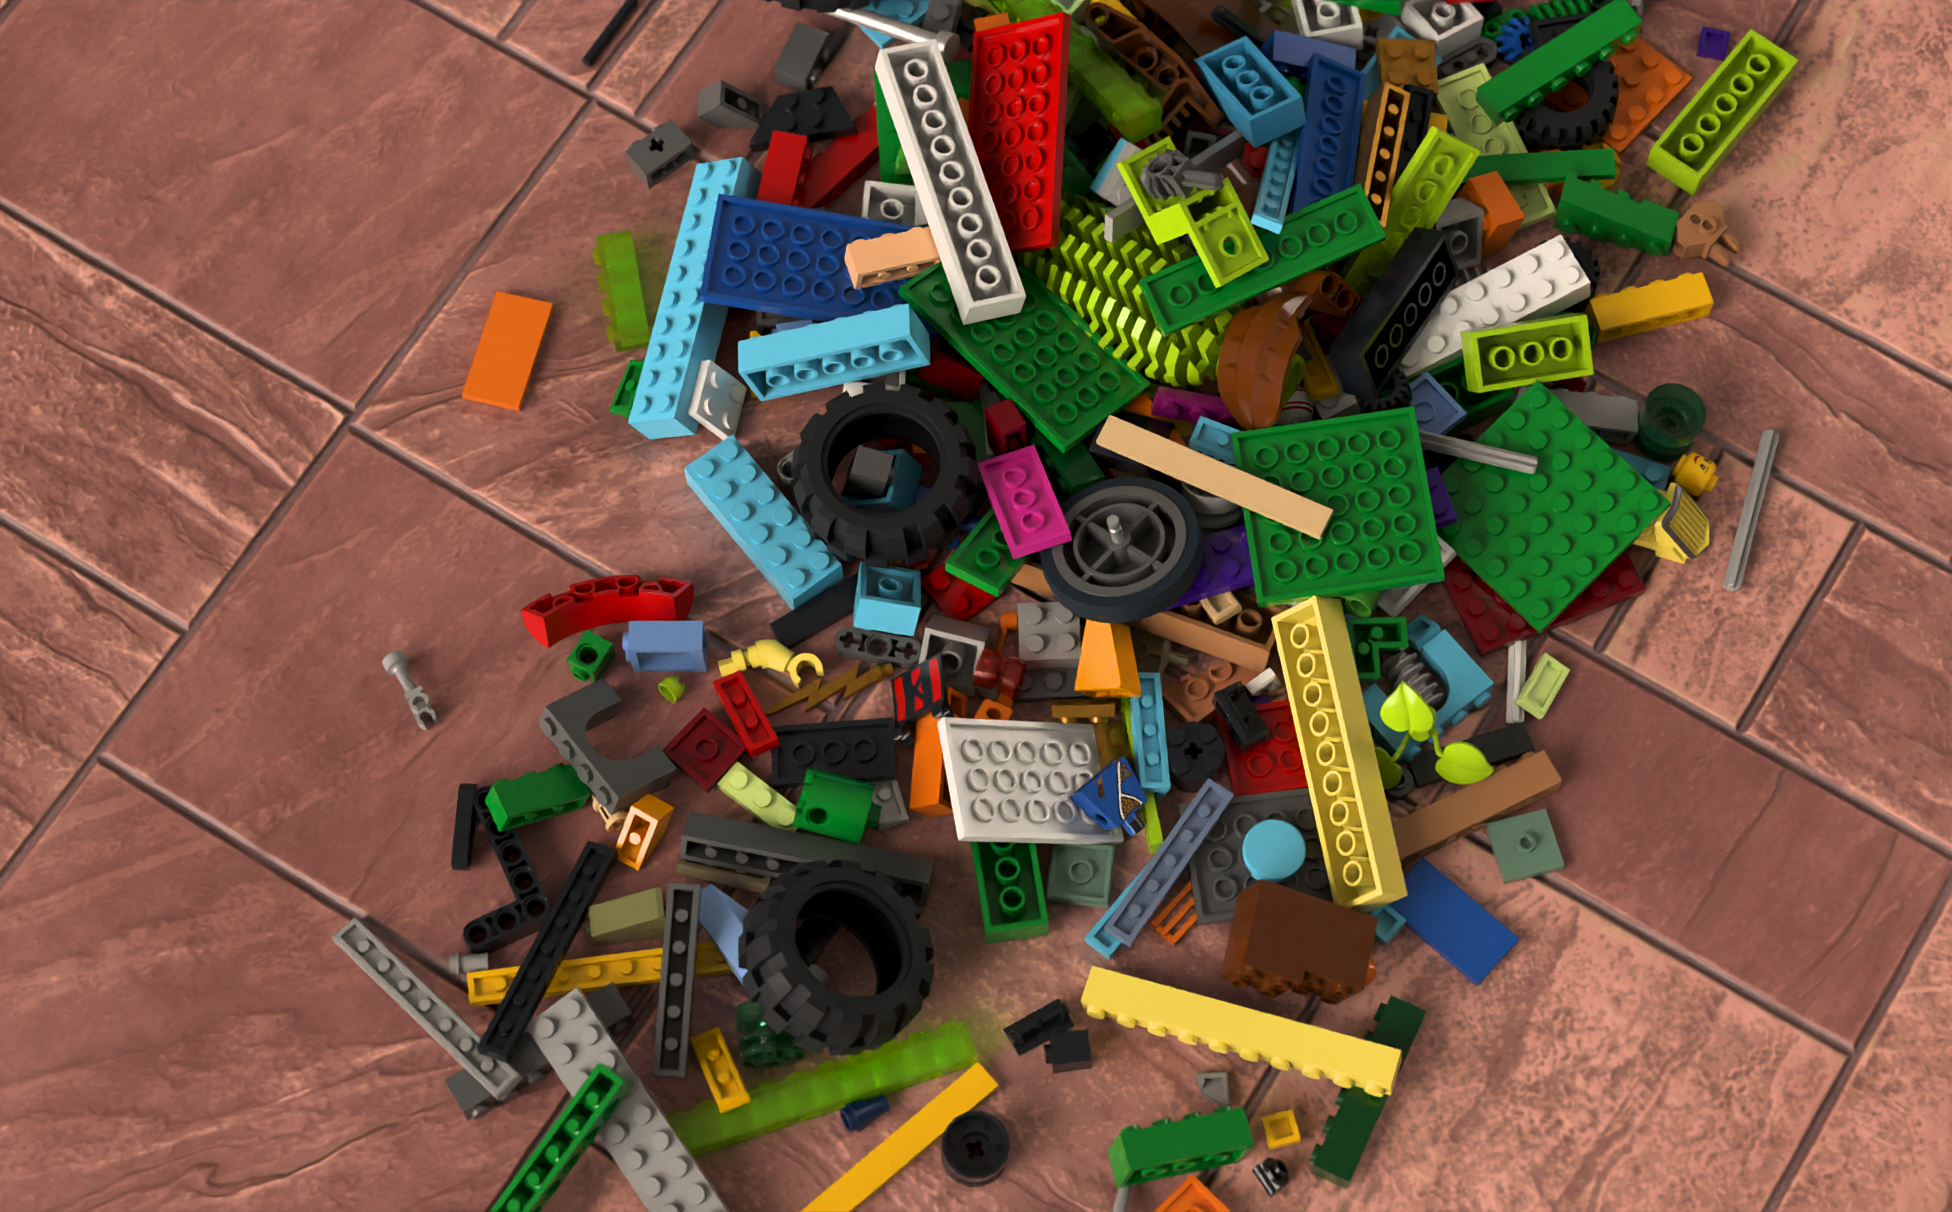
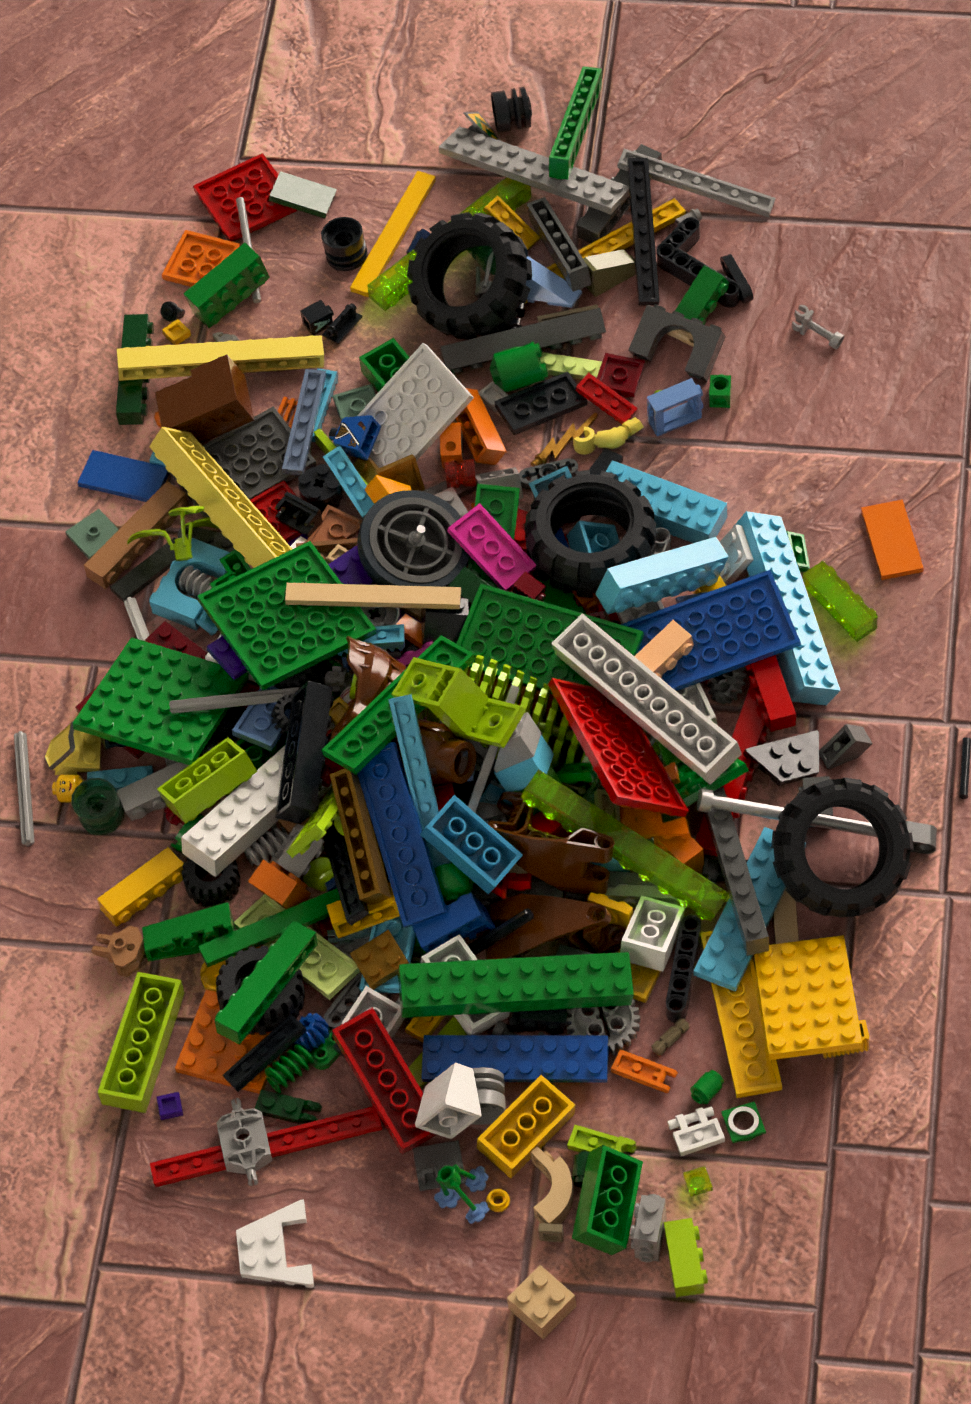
camera: 160 degrees right, 10 degrees down
red brick [521,575,694,648] -> none
light orange slope [615,793,674,871] -> none
dark grey brick [625,119,695,189] -> none
dark grey slope [841,445,896,497] -> none
black flag [891,653,954,748] -> none
dark grey gear [1140,149,1224,201] -> none
medium azure tile [1242,819,1306,882] -> none
yellowish green tile [1514,652,1570,720] -> none

